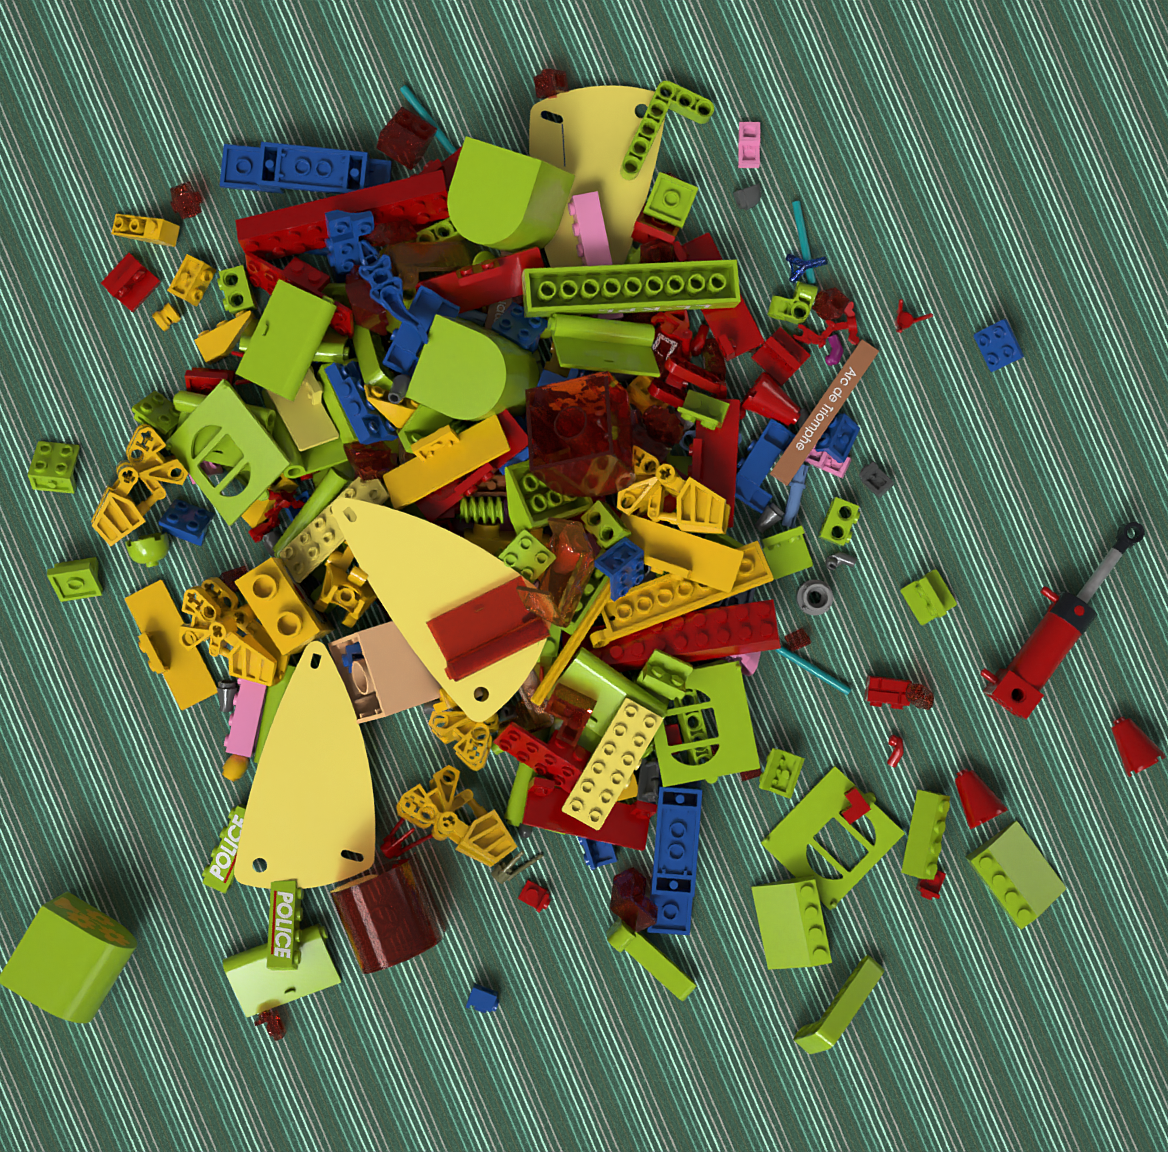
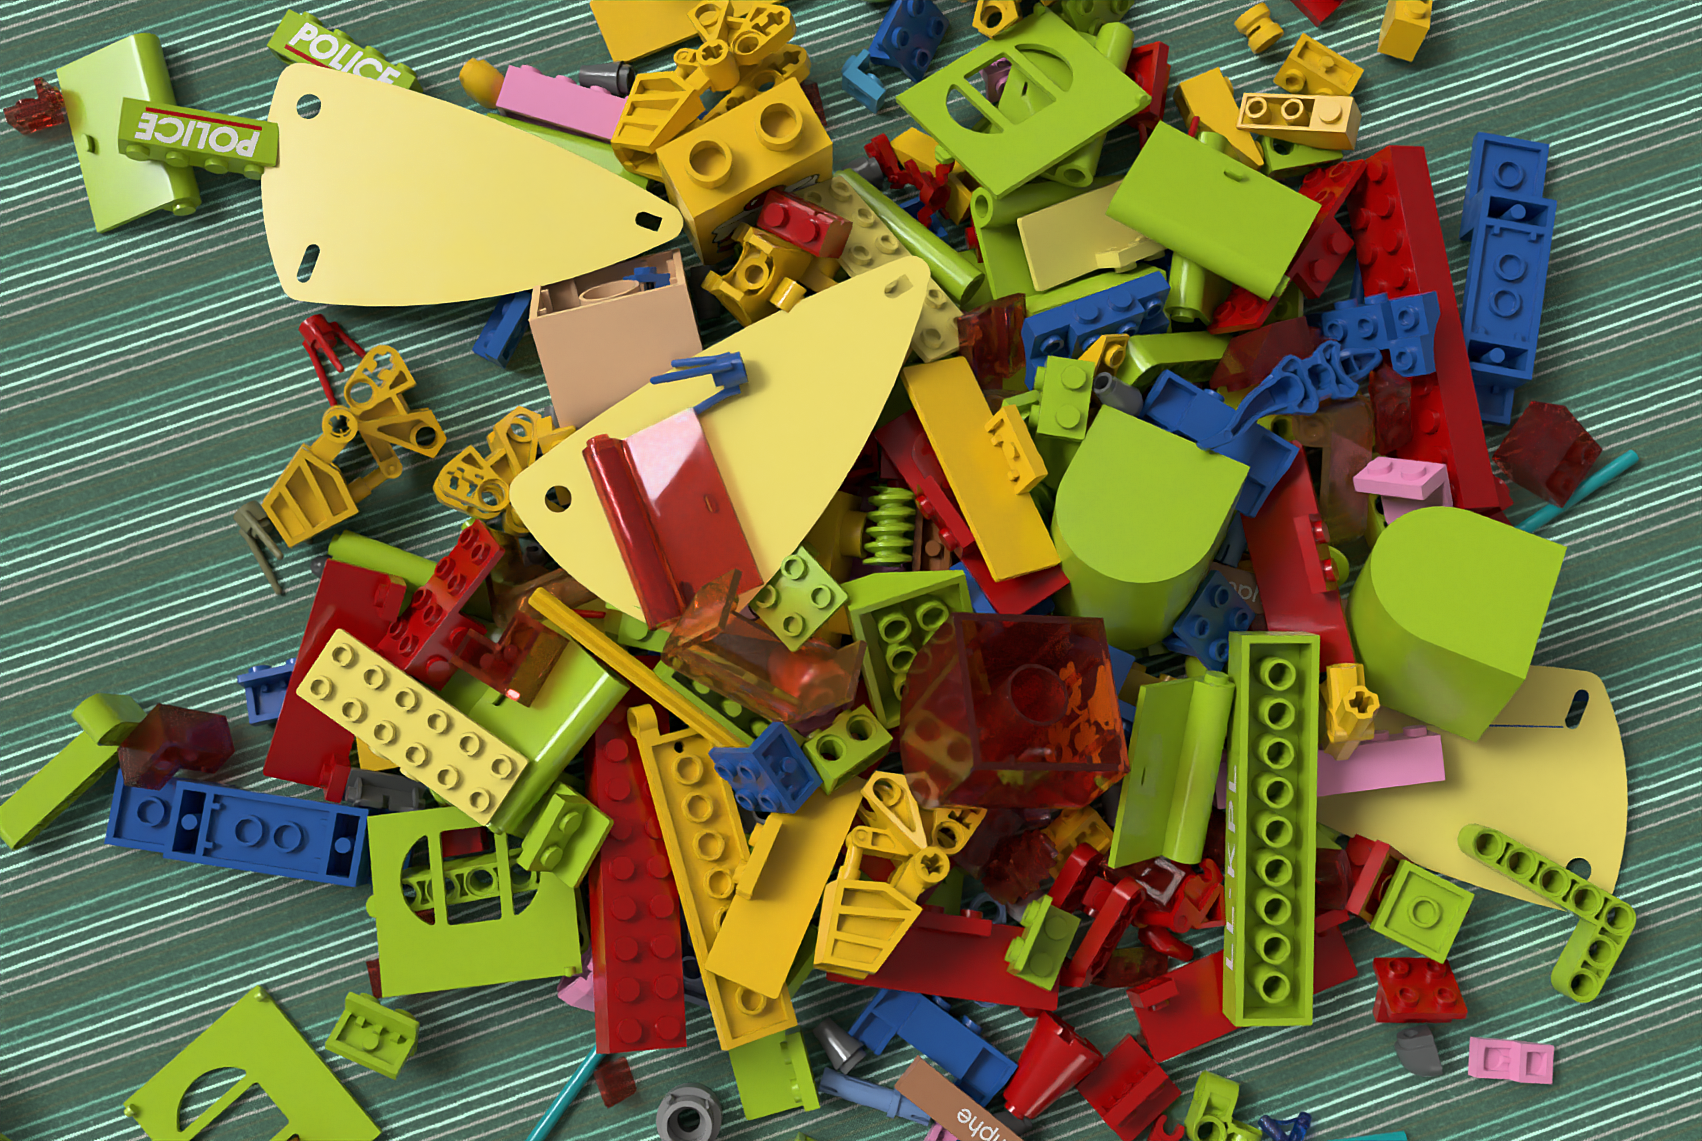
camera: 85 degrees right, 5 degrees down
clear red brick [170,181,203,220] -> none
clear red brick [330,852,446,974] -> none
blue brick [466,983,500,1013] -> none
red bracket [518,879,551,913] -> none
clear red brick [533,69,569,99] -> none
lime slope [751,874,832,970] -> none
none -> blue bracket [472,290,532,369]
none -> blue plant [650,351,748,424]
none -> dark grey cone [687,265,724,320]
none -> red brick [757,190,853,259]
none -> dark azure bracket [841,48,886,114]
none -> lime bracket [1028,355,1095,443]
none -> yellow slope [1236,93,1362,150]
none -> yellow piece [1319,663,1380,761]
none -> bright pink bracket [1353,456,1453,524]
none -> red bracket [1372,957,1468,1023]

